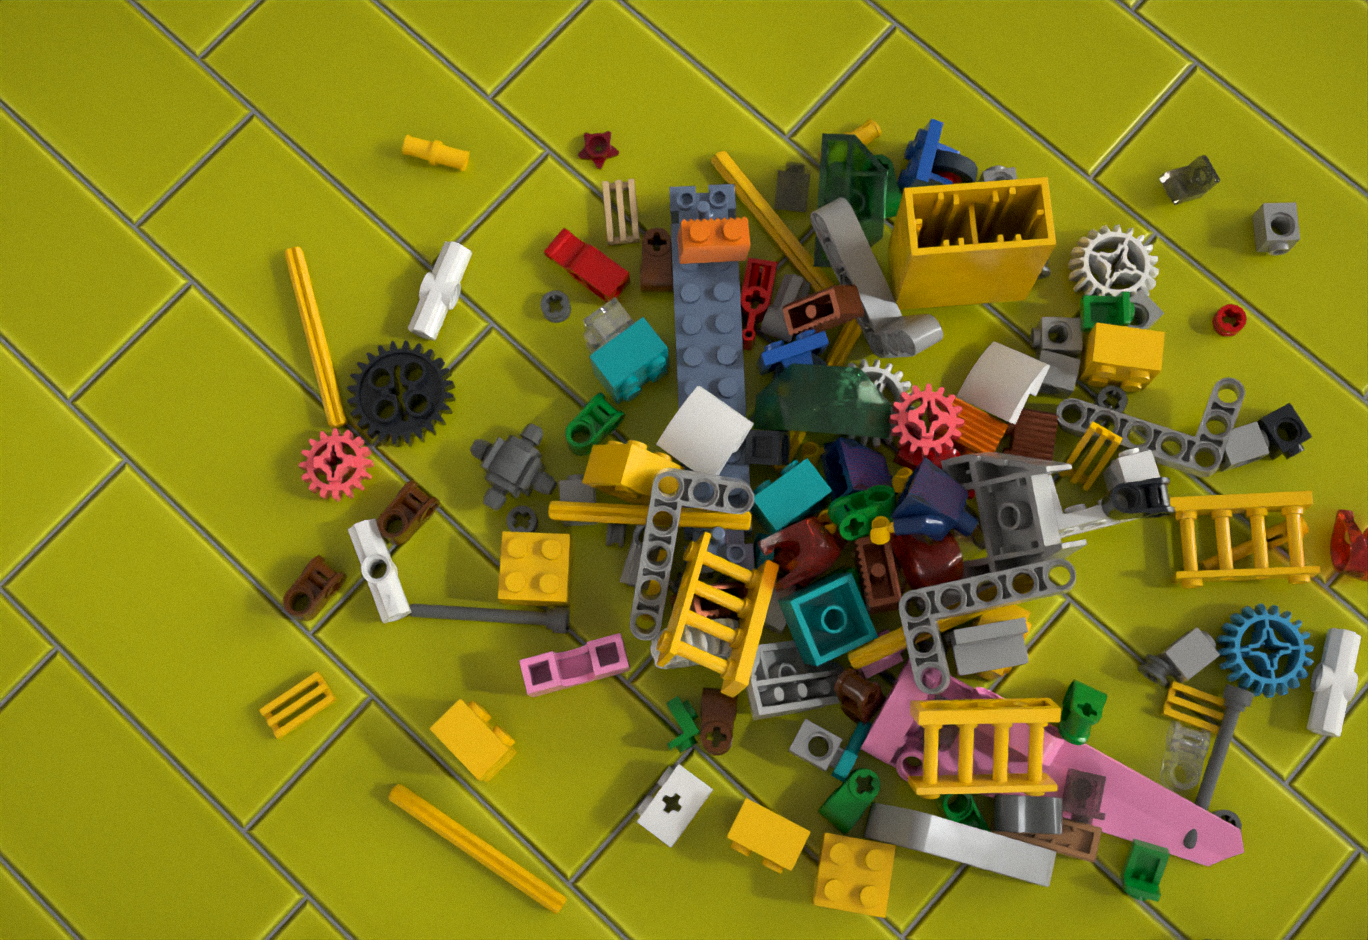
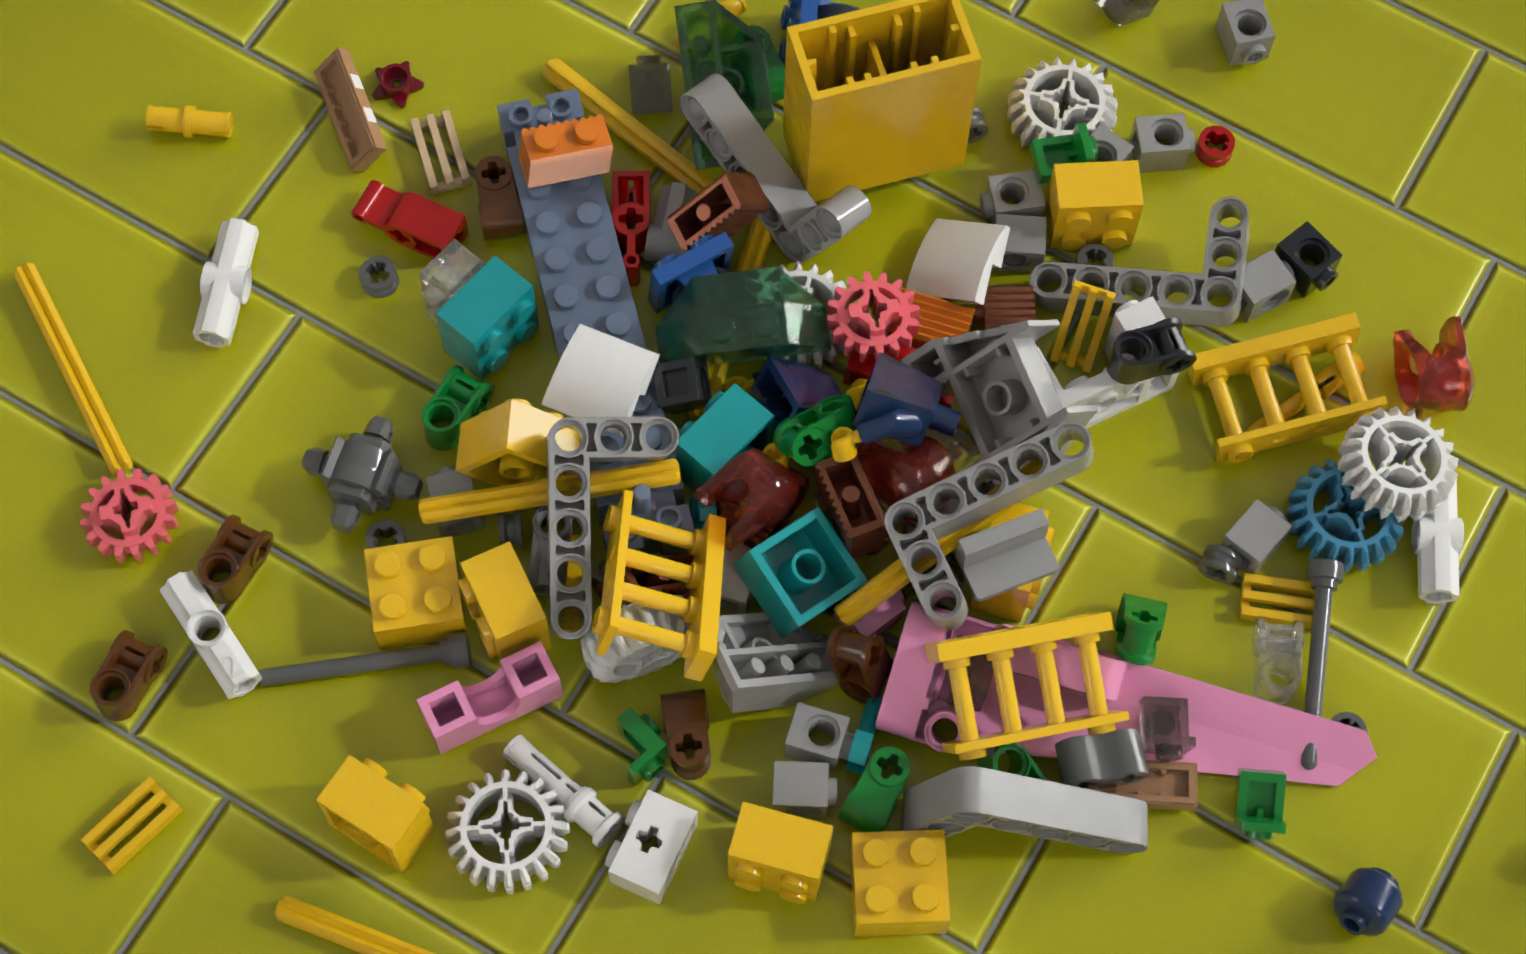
camera: 20 degrees left, 10 degrees down
black gear [347,340,456,447] -> none
none -> medium nougat plate [314,47,387,173]
none -> white gear [445,769,570,894]
none -> yellow brick [457,541,552,661]
none -> white pin [502,734,625,848]
none -> light grey brick [772,761,837,819]
none -> light grey brick [1130,113,1195,173]
none -> white gear [1337,406,1459,523]

